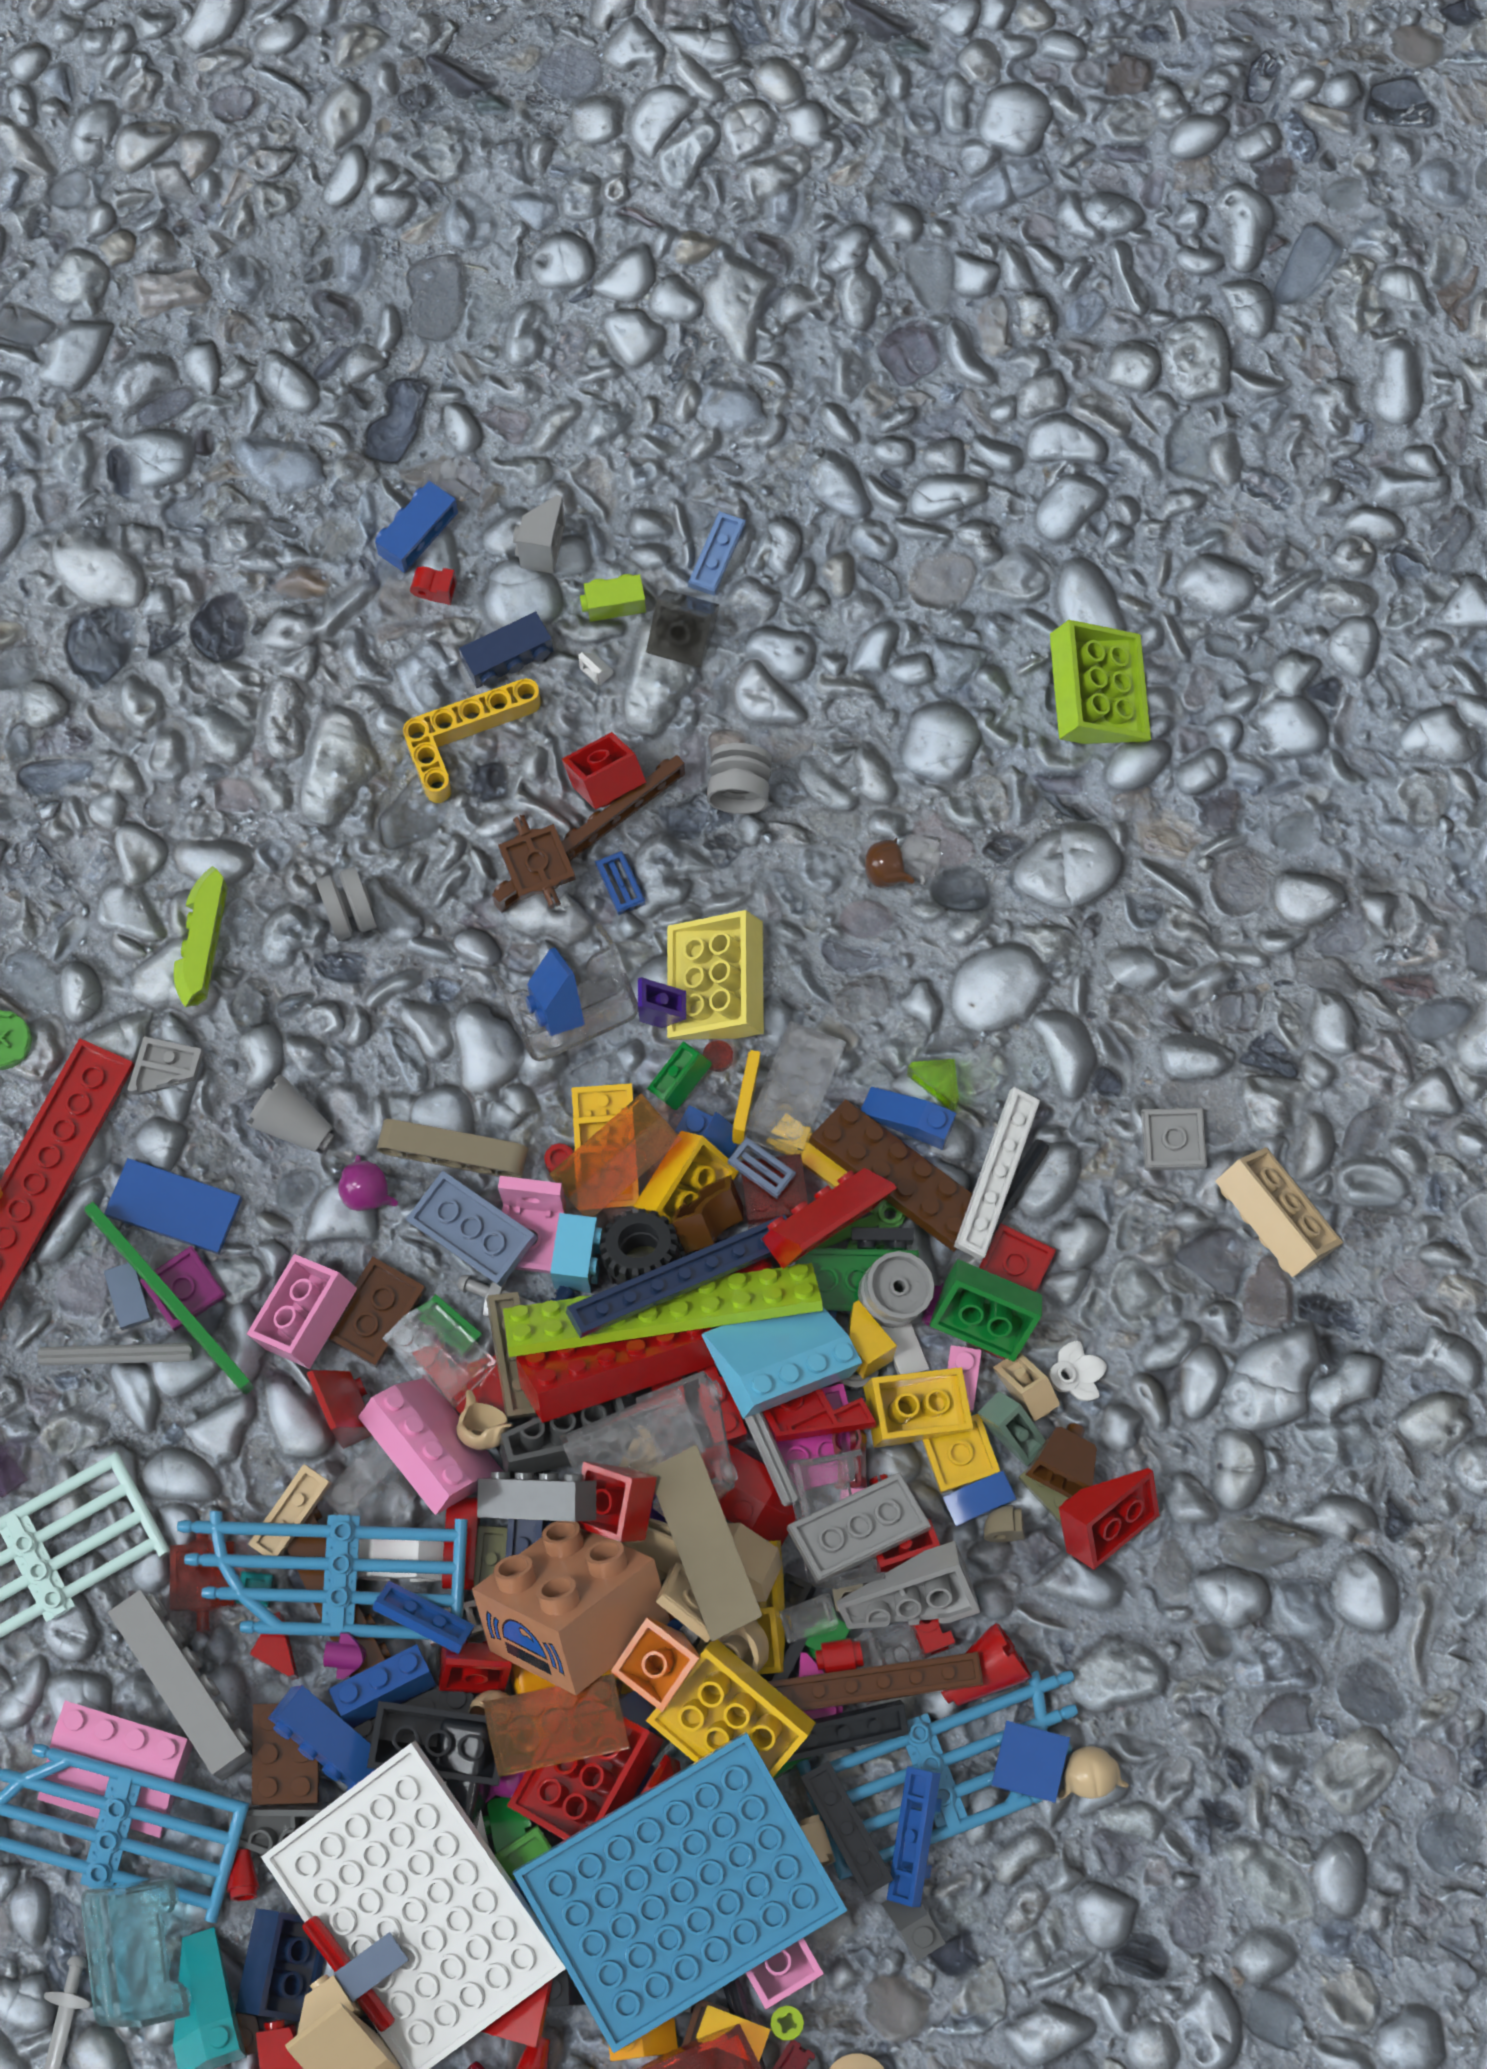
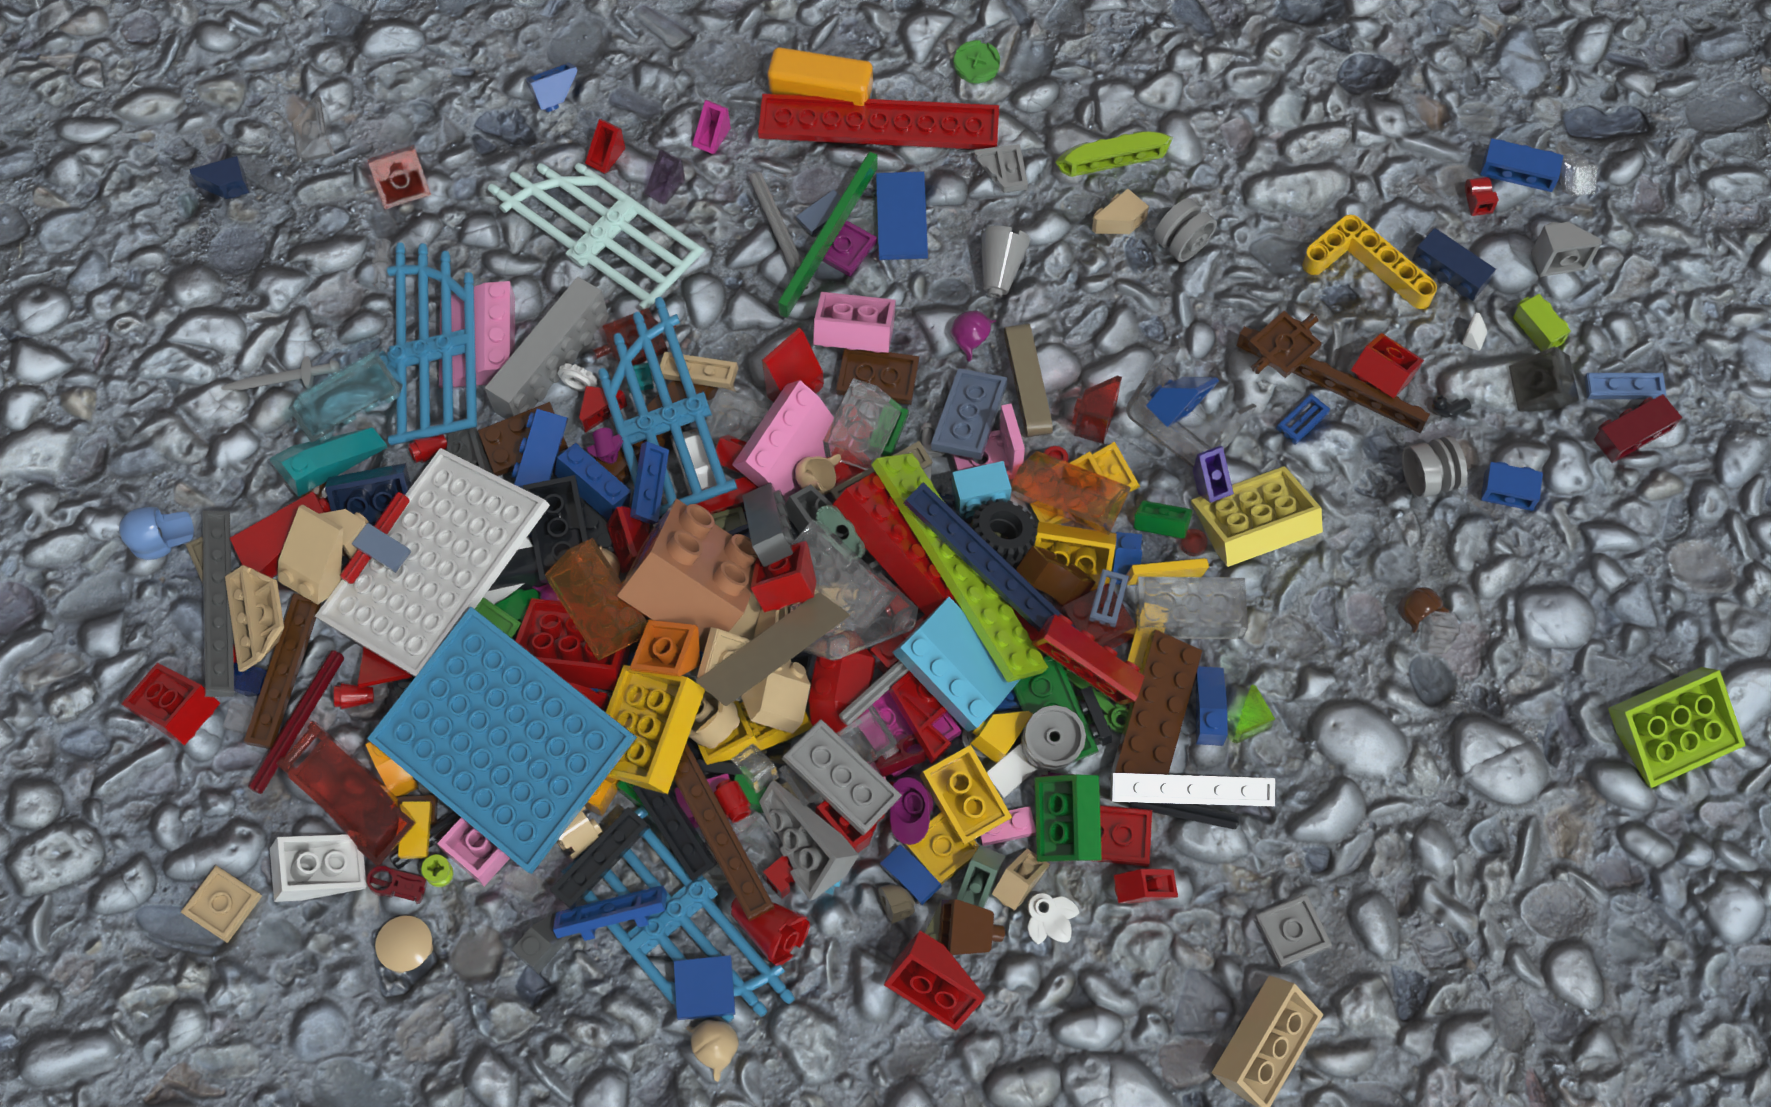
camera: 70 degrees right, 5 degrees down
none -> white gear [558,363,597,391]
none -> red brick [716,434,747,473]
none -> sand green piece [816,505,865,562]
none -> magenta piece [890,777,933,845]
none -> clear red slope [1072,375,1122,444]
none -> tan slope [1092,189,1149,234]
none -> red slope [1114,869,1178,903]
none -> black arm [1432,395,1471,418]
none -> blue brick [1481,462,1543,511]
none -> dark red brick [1593,394,1682,463]

